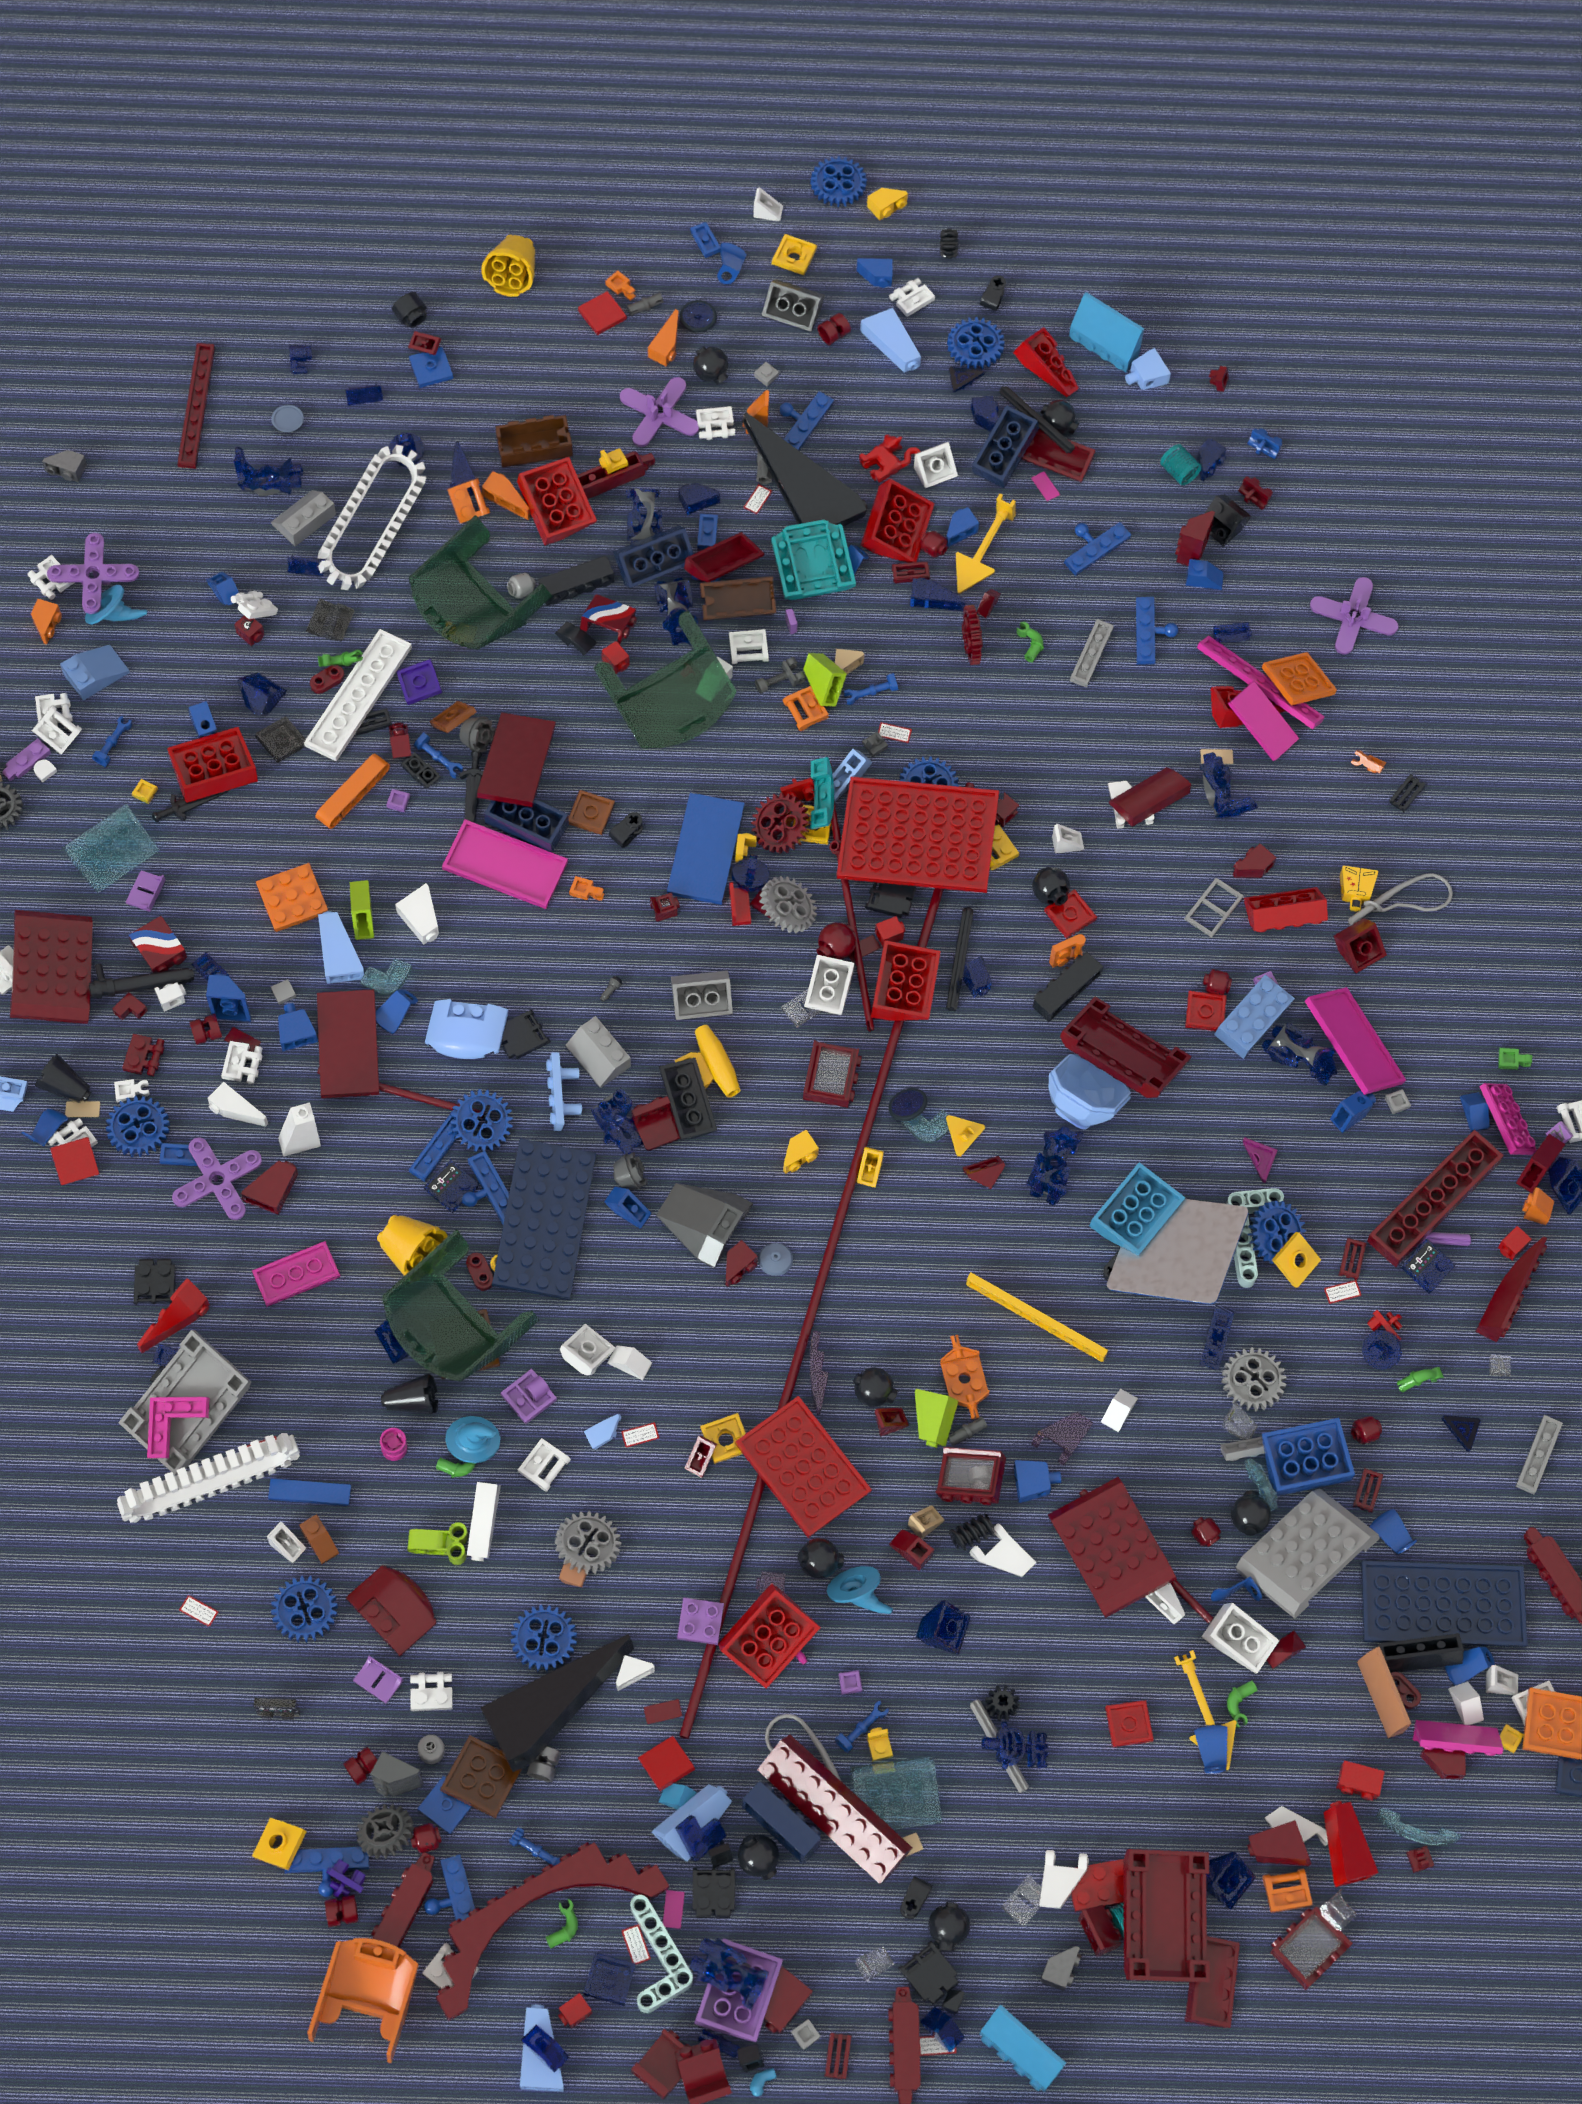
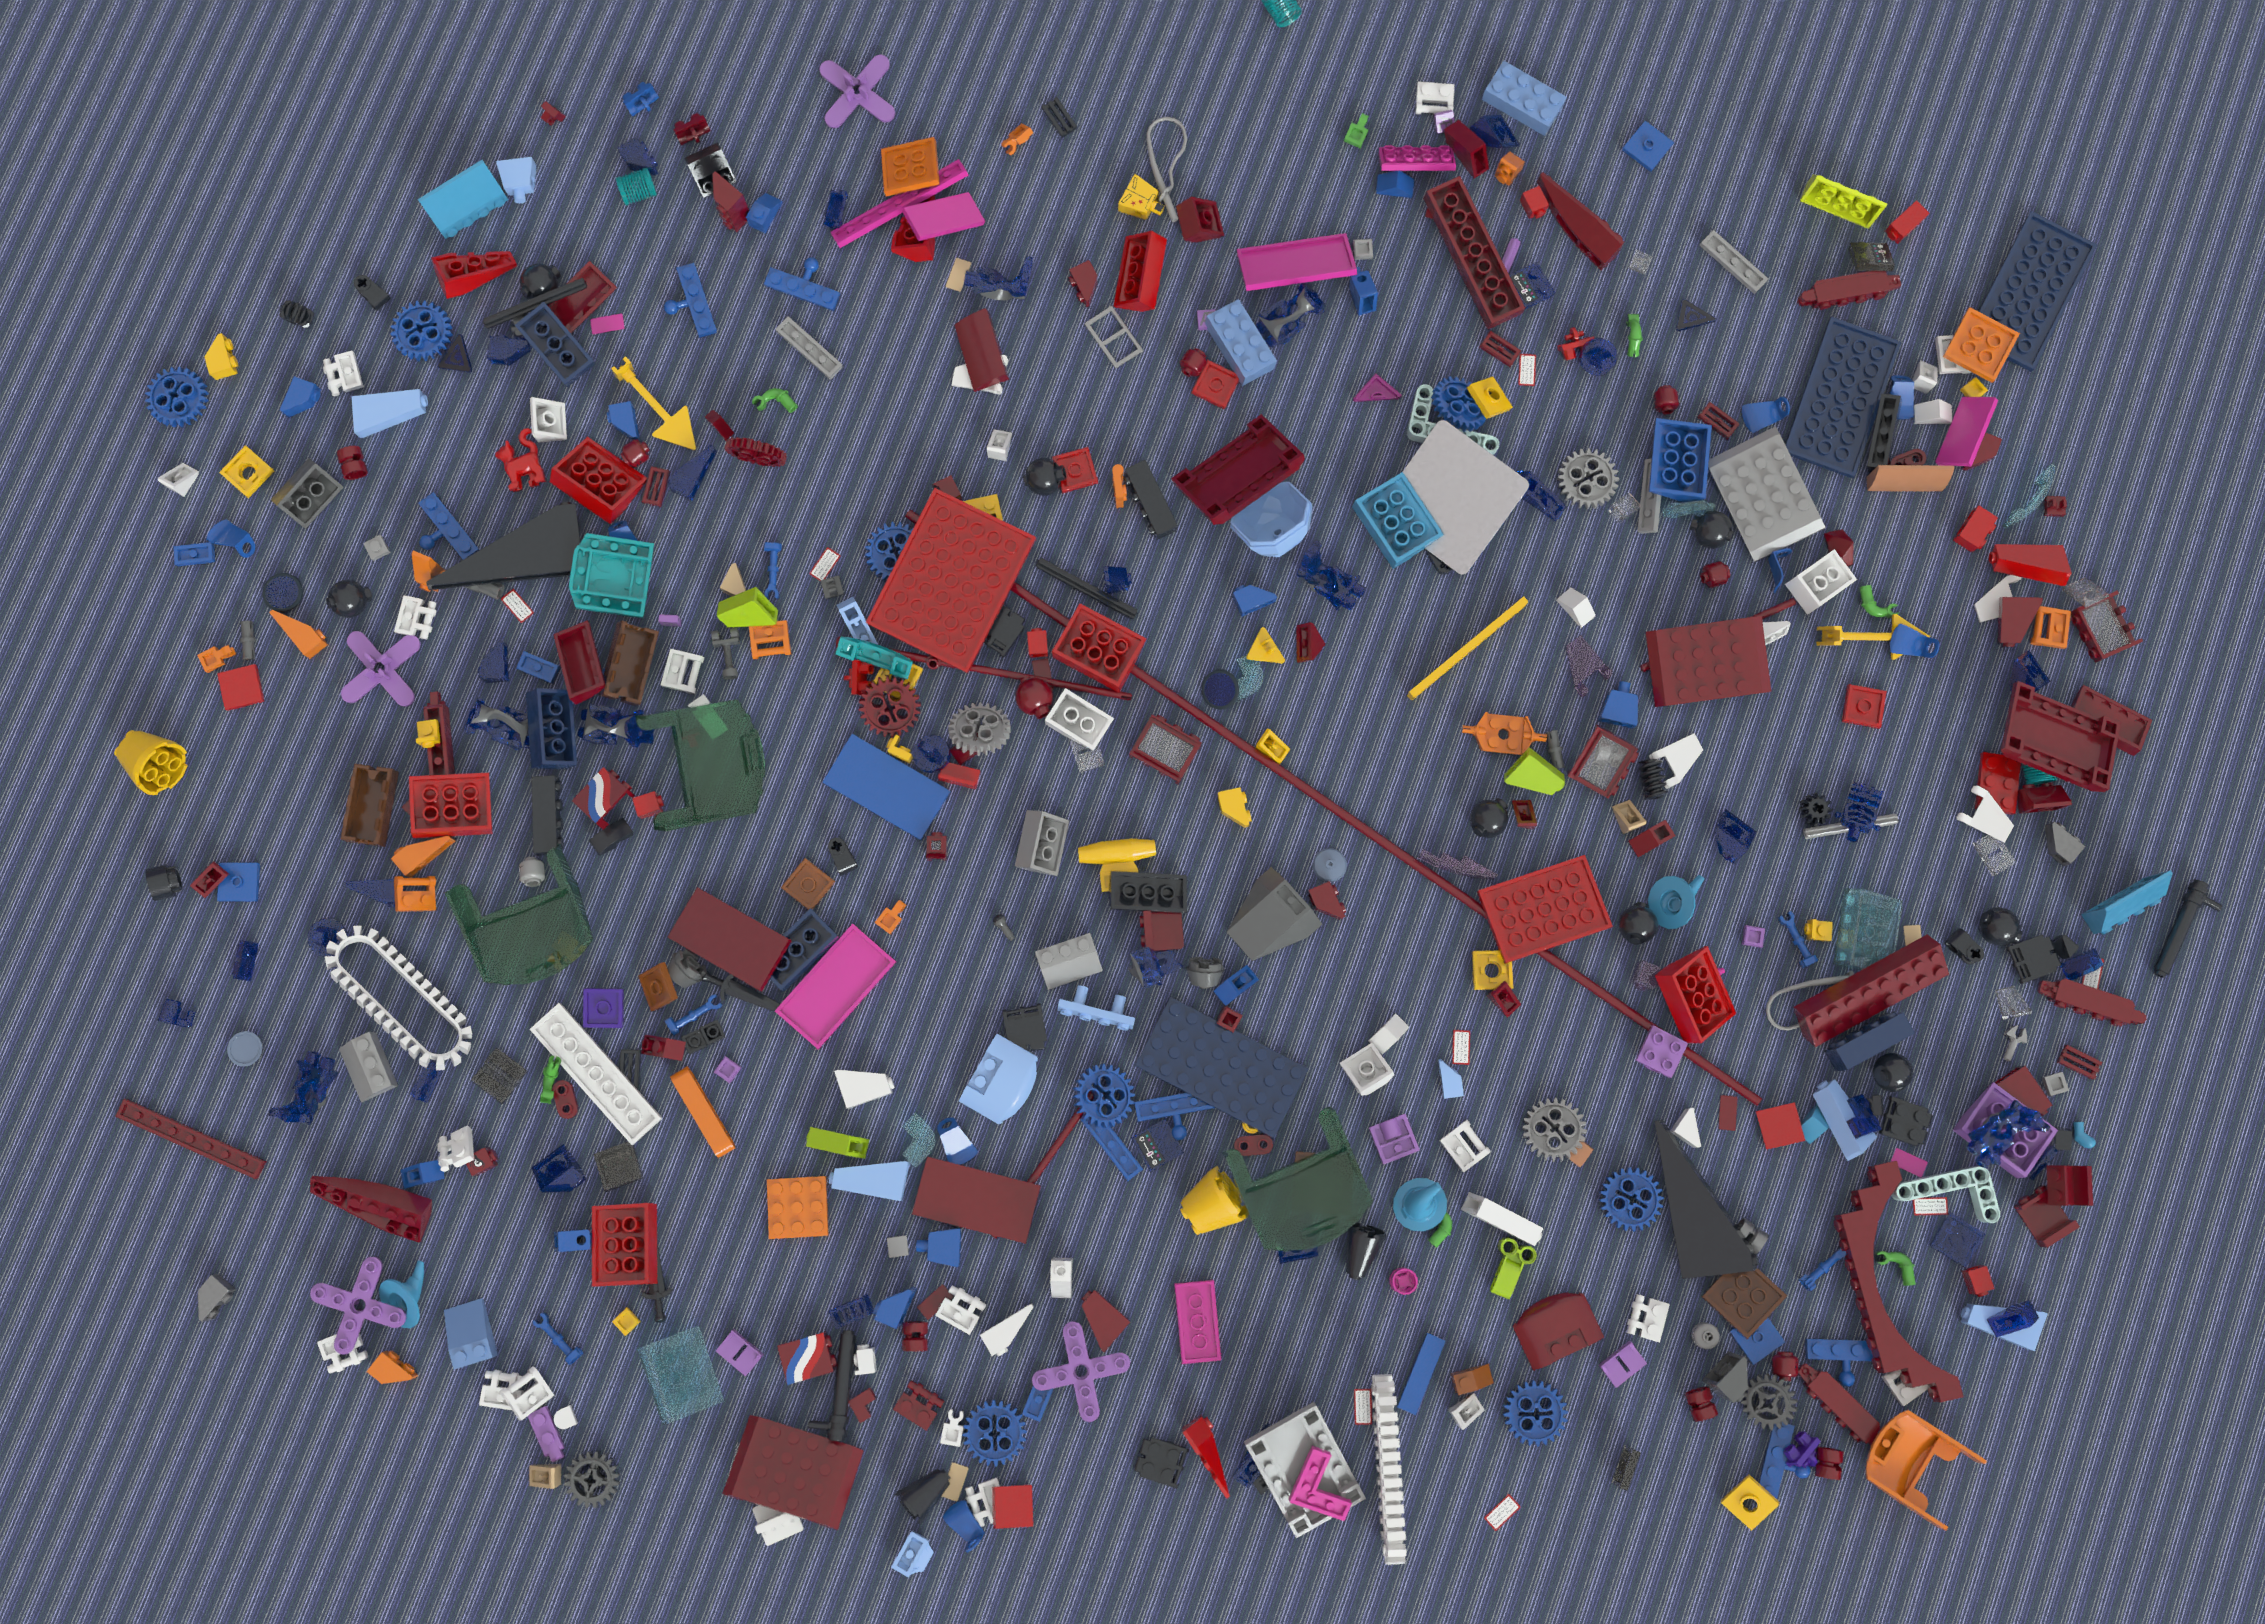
camera: 70 degrees left, 15 degrees up
none -> dark red wedge [310,1176,432,1243]
none -> dark red slope [1216,1005,1243,1032]
none -> blue slope [1232,585,1277,617]
none -> light grey bar [2003,1025,2027,1061]

